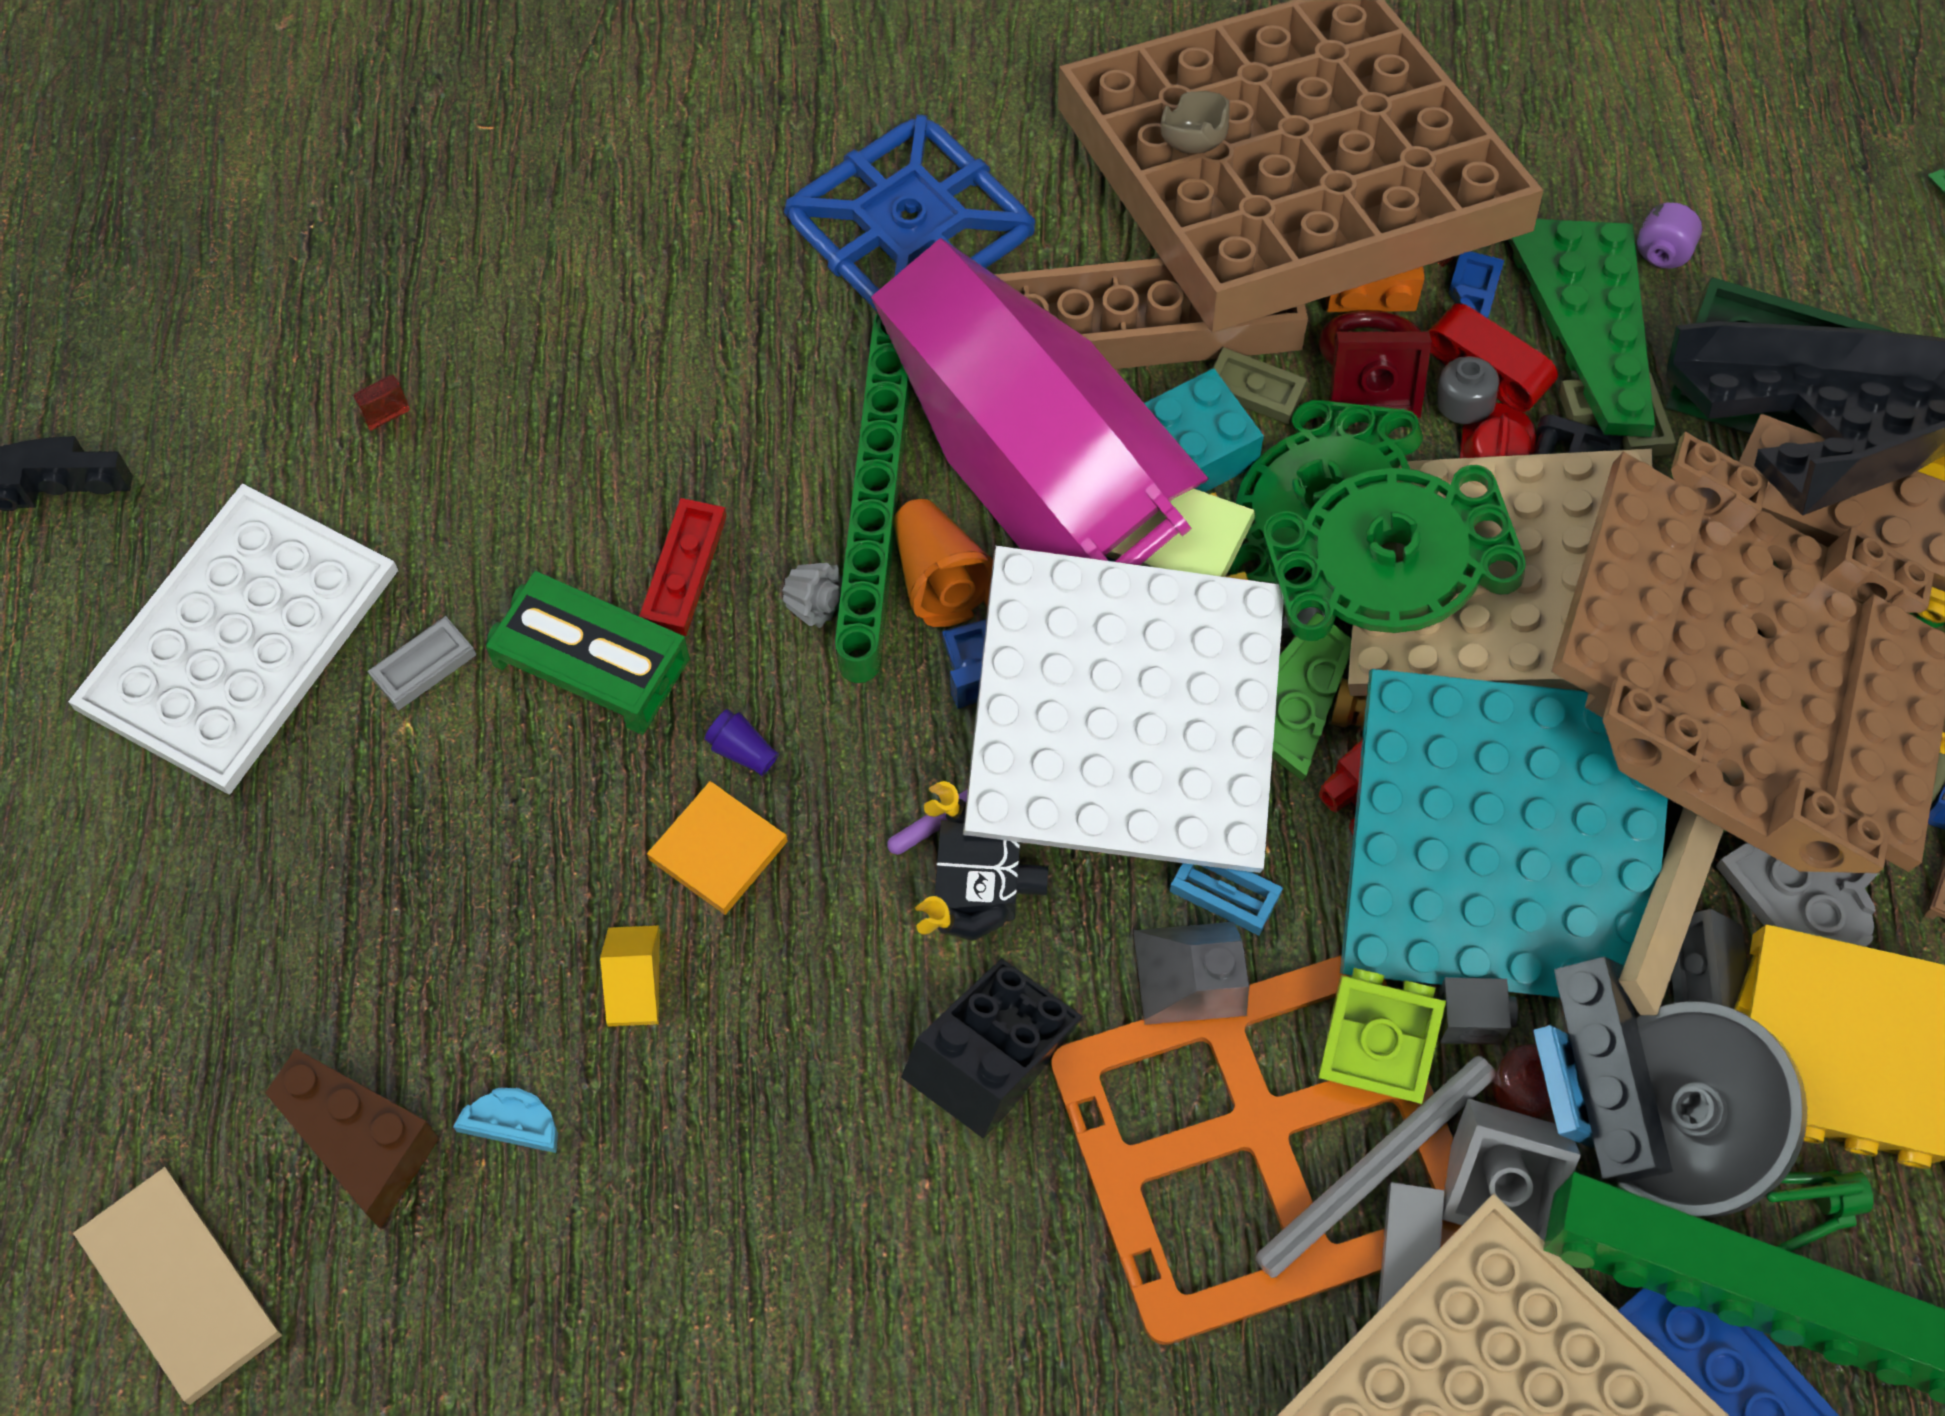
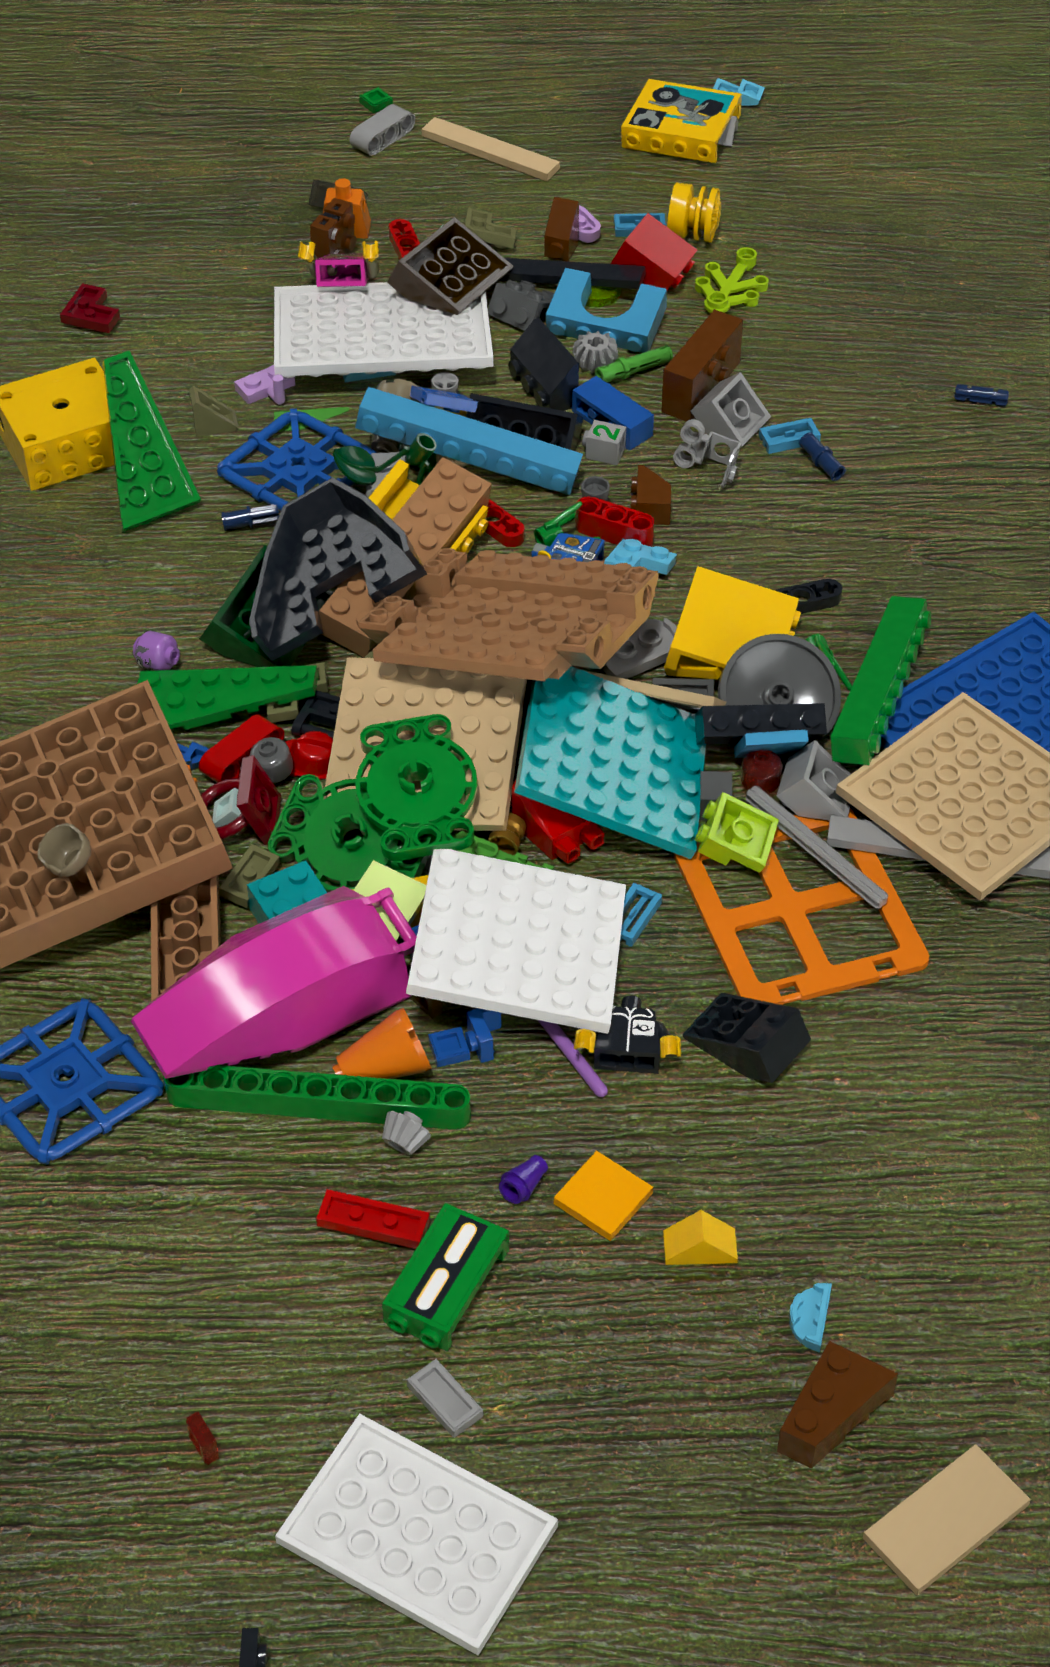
camera: 90 degrees left, 15 degrees down
flat silver slope [1134,922,1249,1025] -> none

